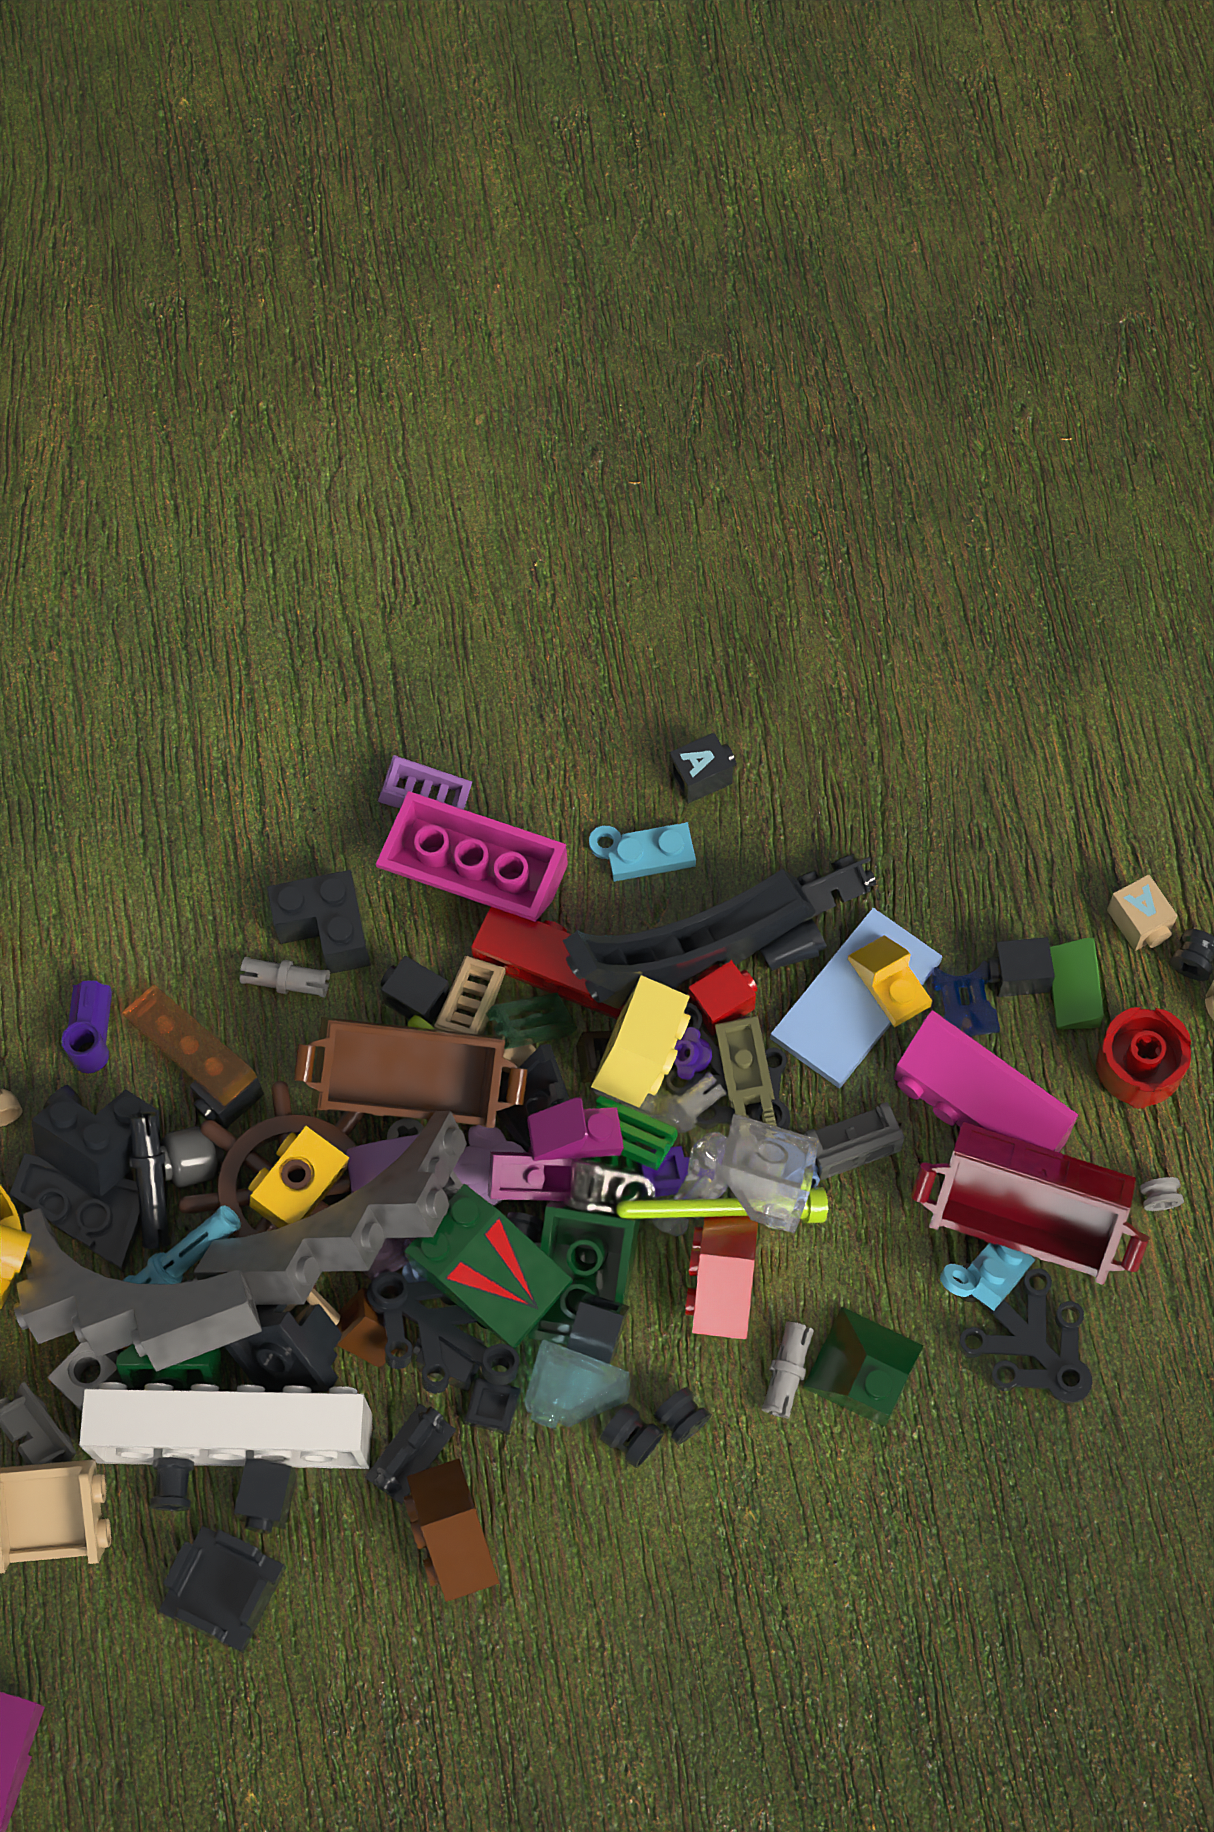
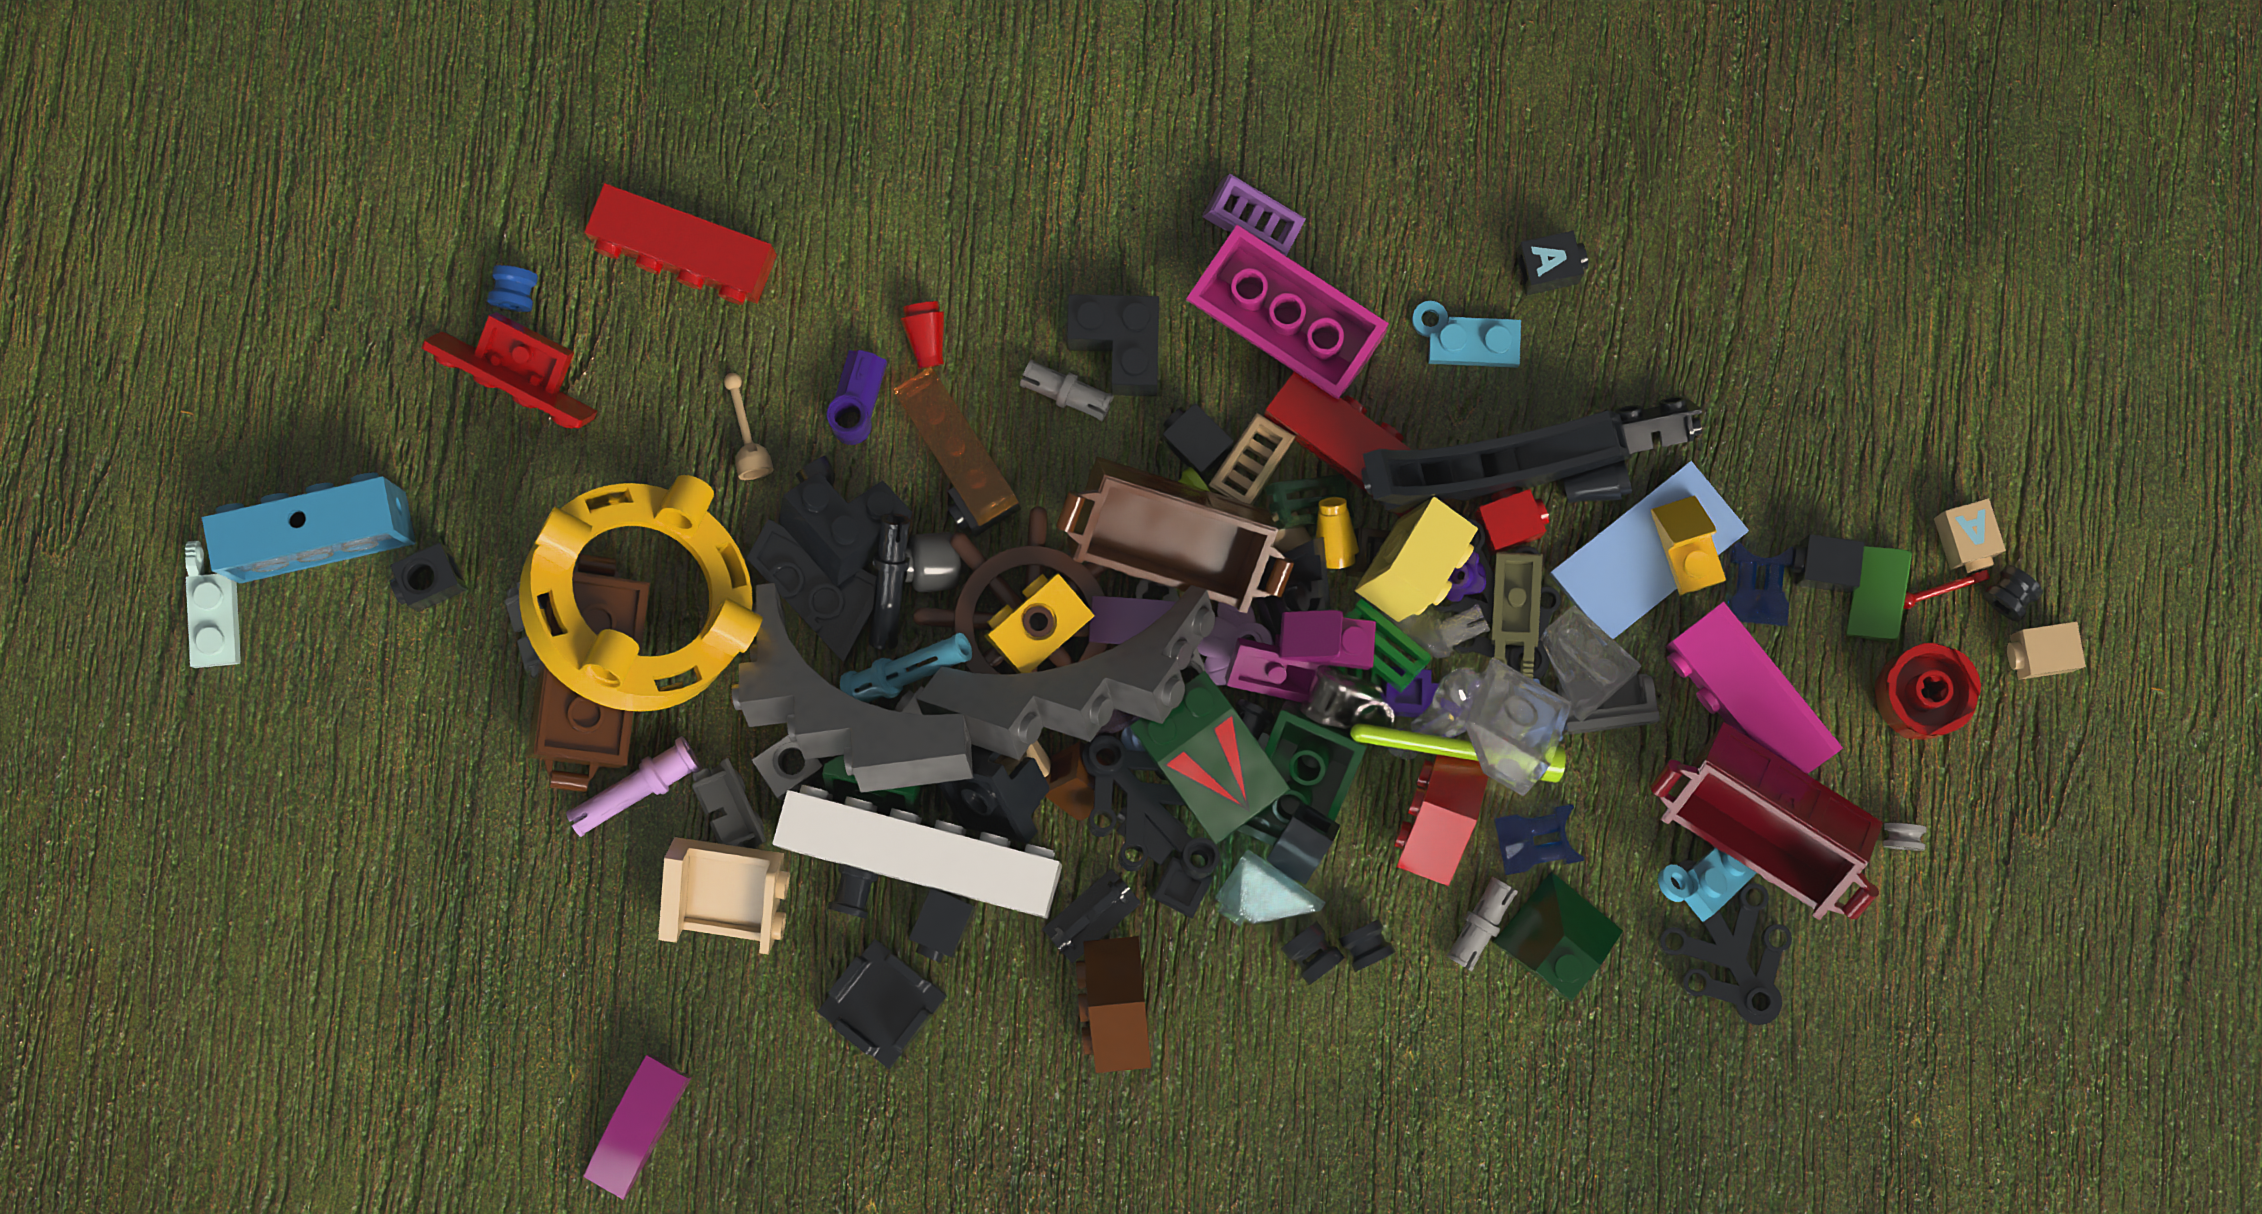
camera: 15 degrees right, 15 degrees up
none -> red cone [900,301,944,369]
none -> yellow cone [1315,497,1359,569]
none -> clear blue piece [1494,804,1585,875]
none -> clear wing [1540,605,1642,722]
none -> red hinge [1903,570,1991,609]

